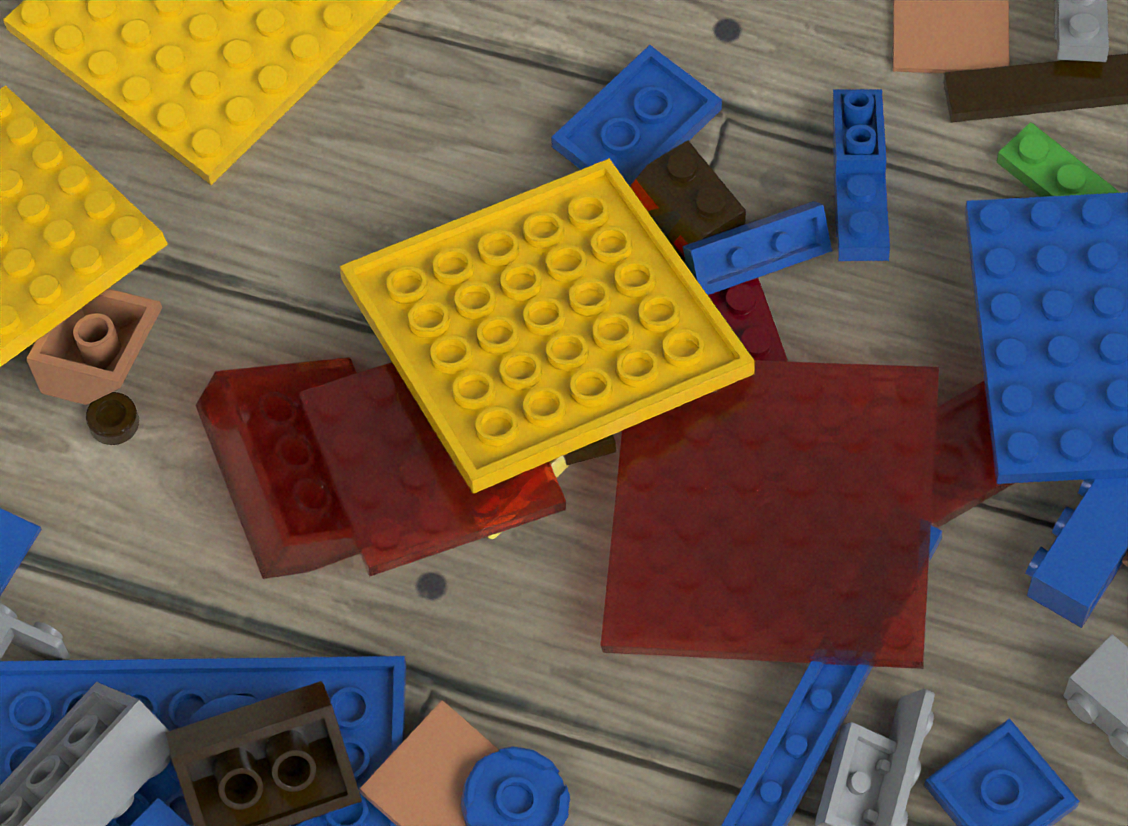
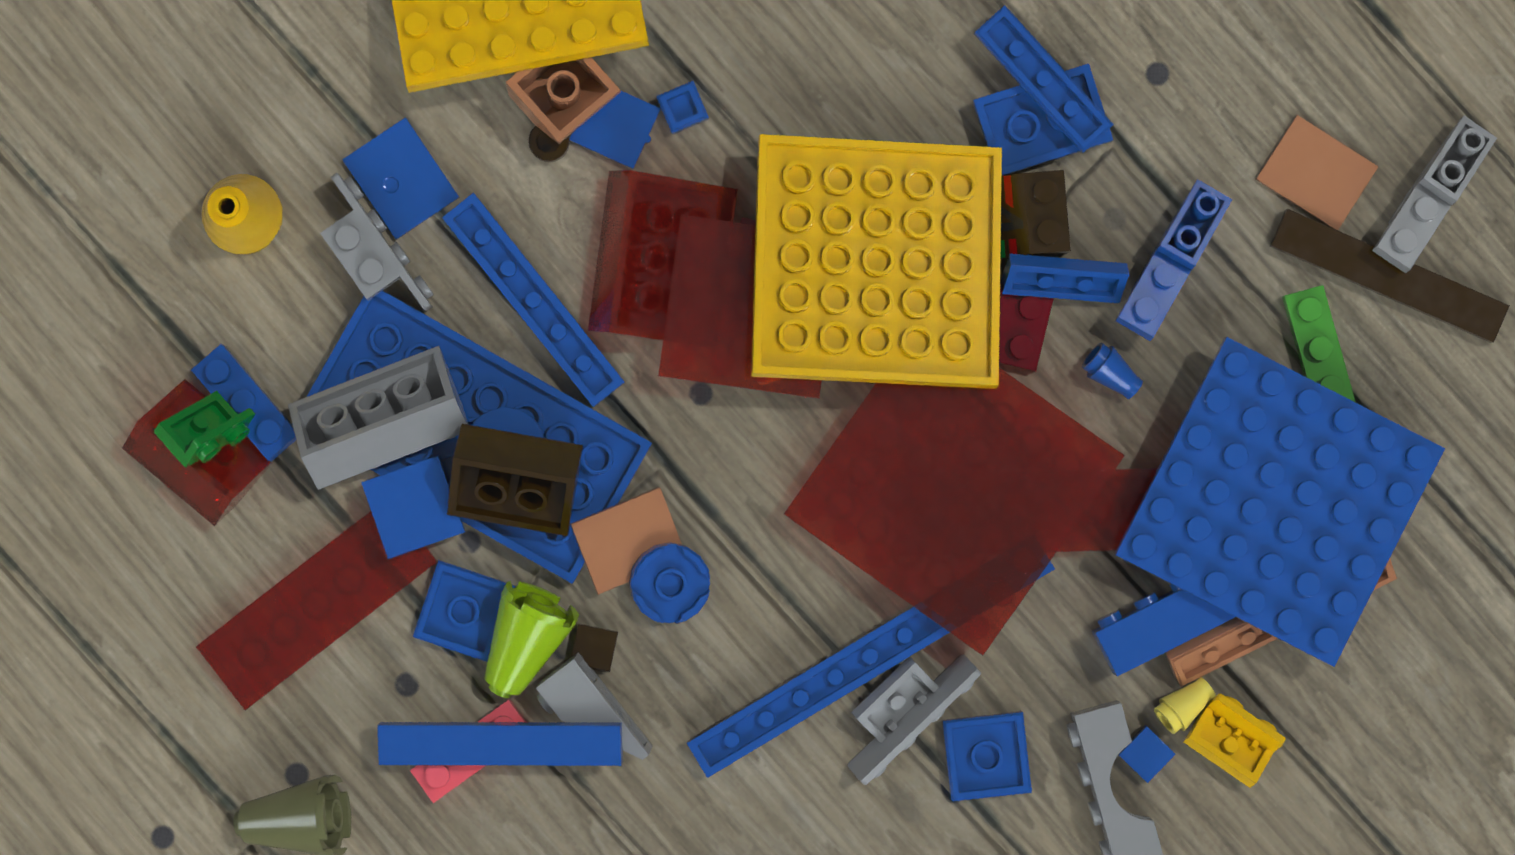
camera: 25 degrees right, 25 degrees up
none -> blue plate [442,192,625,407]
none -> blue piece [569,91,661,169]
none -> blue tile [656,81,709,134]
none -> blue tile [974,5,1114,154]
none -> blue cone [1082,343,1143,399]

